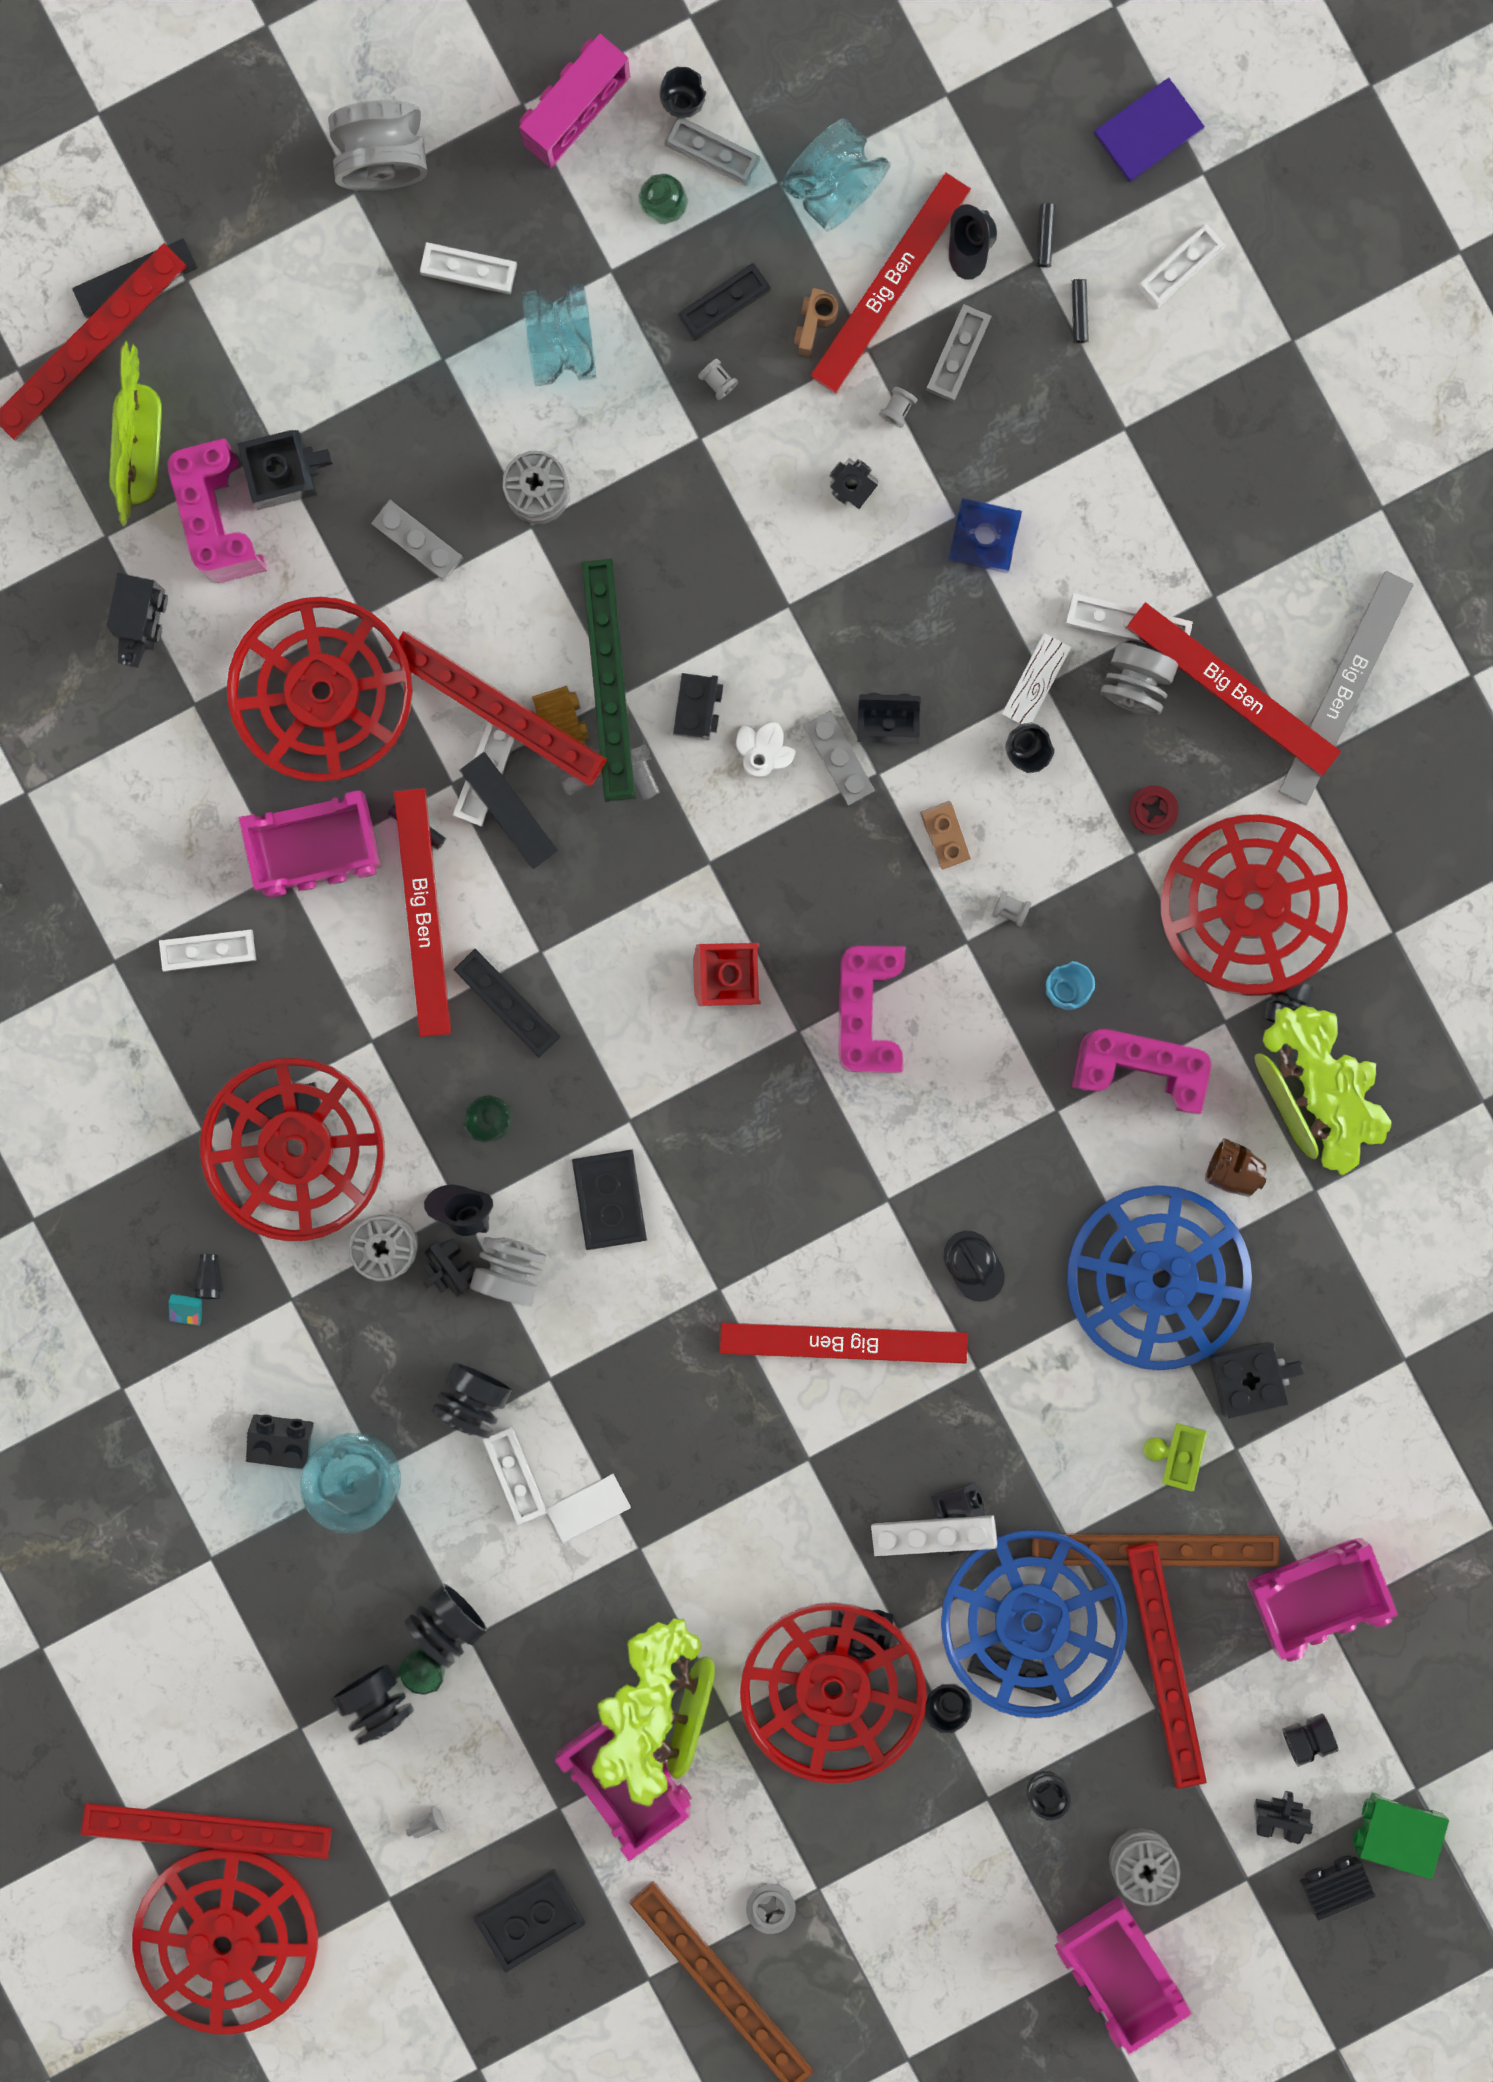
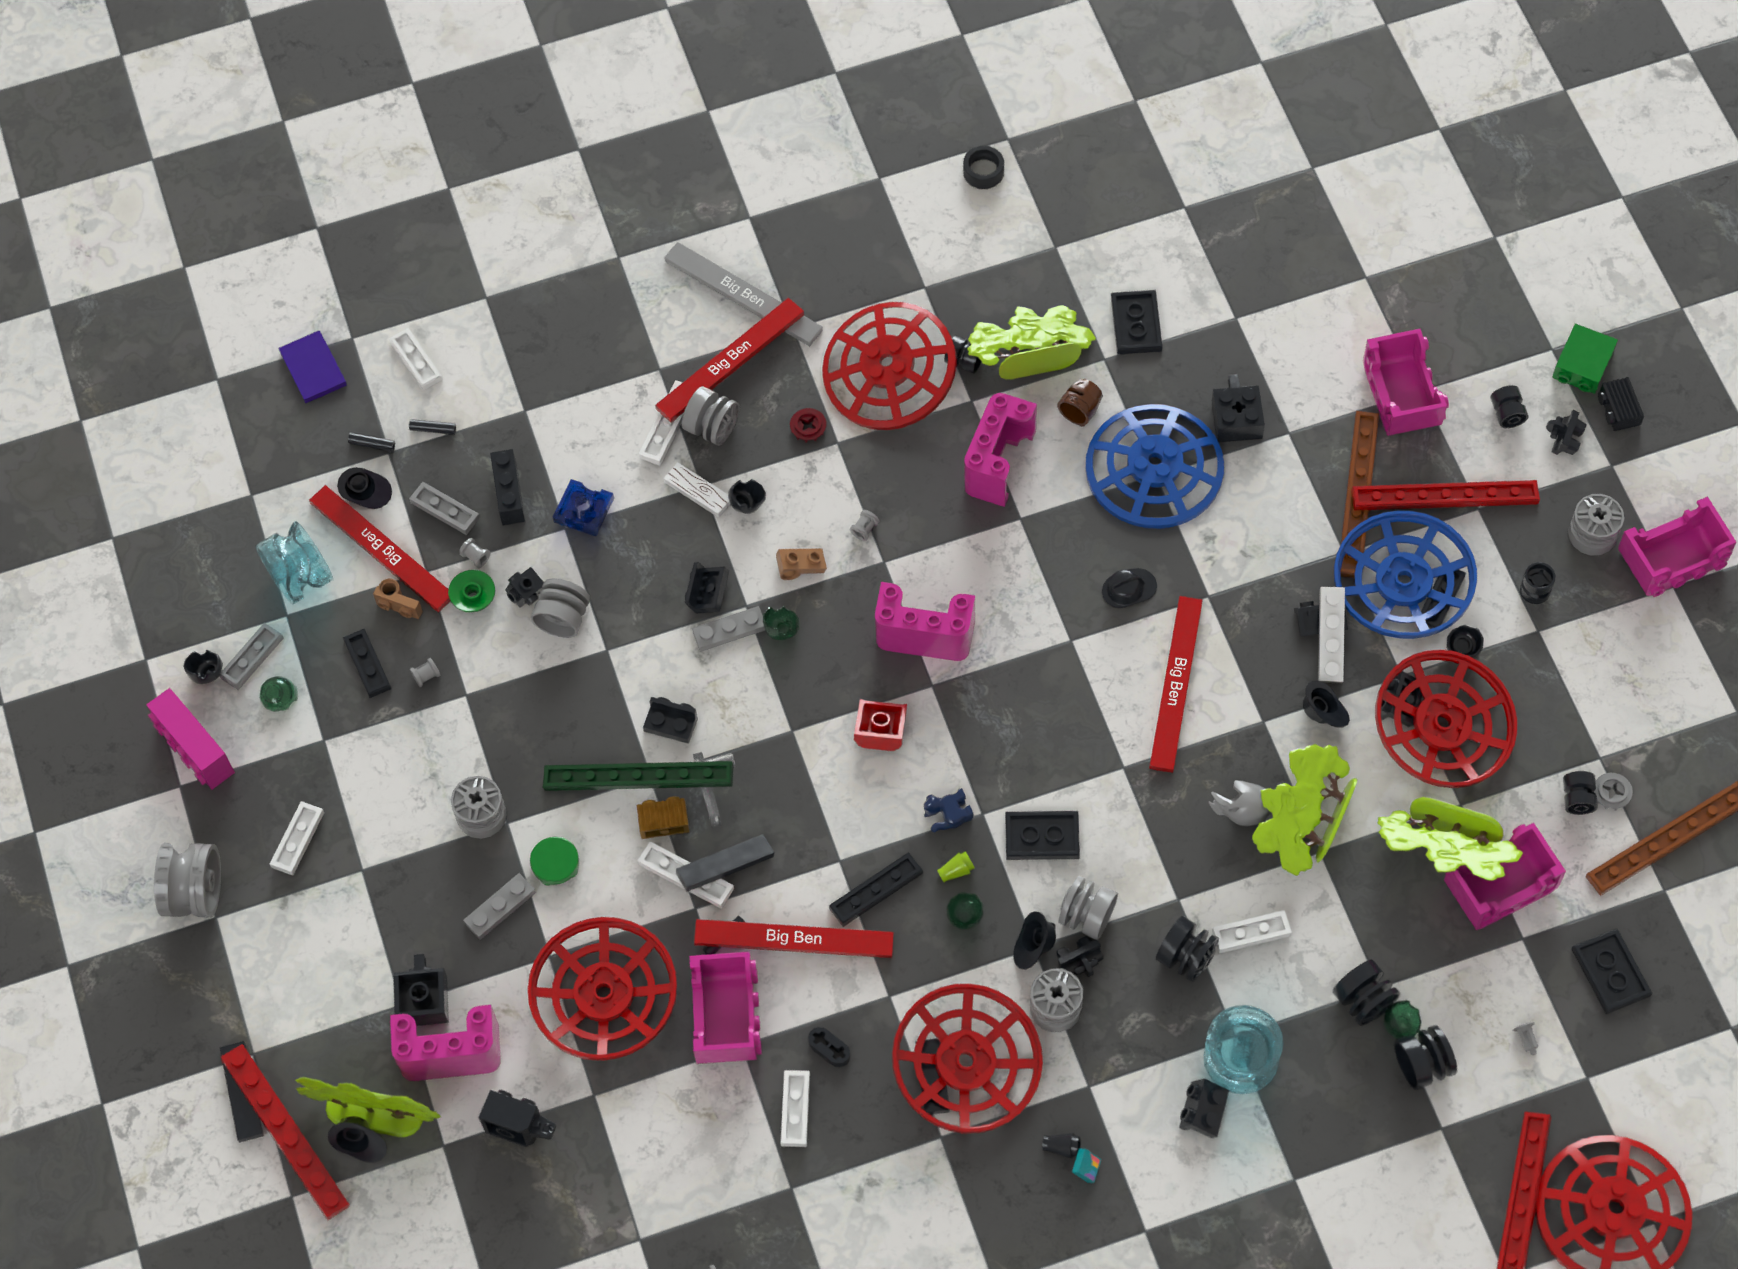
camera: 75 degrees left, 25 degrees down
red plate [388,631,607,786] -> none
clear light blue piece [523,284,597,386] -> none
white sticker [546,1474,631,1543] -> none
white plate [736,722,796,778] -> none
medium azure hair [1045,961,1095,1010] -> none
lime plate [1143,1423,1208,1492] -> none
none -> black piece [327,1116,387,1162]
none -> green dish [448,570,495,612]
none -> black brick [490,449,525,526]
none -> green tile [530,837,579,886]
none -> light grey wheel [531,578,590,638]
none -> clear green hair [763,606,799,640]
none -> black beam [808,1027,850,1067]
none -> dark blue animal [923,788,974,833]
none -> lime cone [937,851,975,883]
none -> black tile [1111,290,1163,355]
none -> light grey helmet [1208,780,1270,827]
none -> lime plant [1252,744,1357,876]
none -> black piece [1303,681,1350,728]
none -> black wheel [1563,771,1598,815]

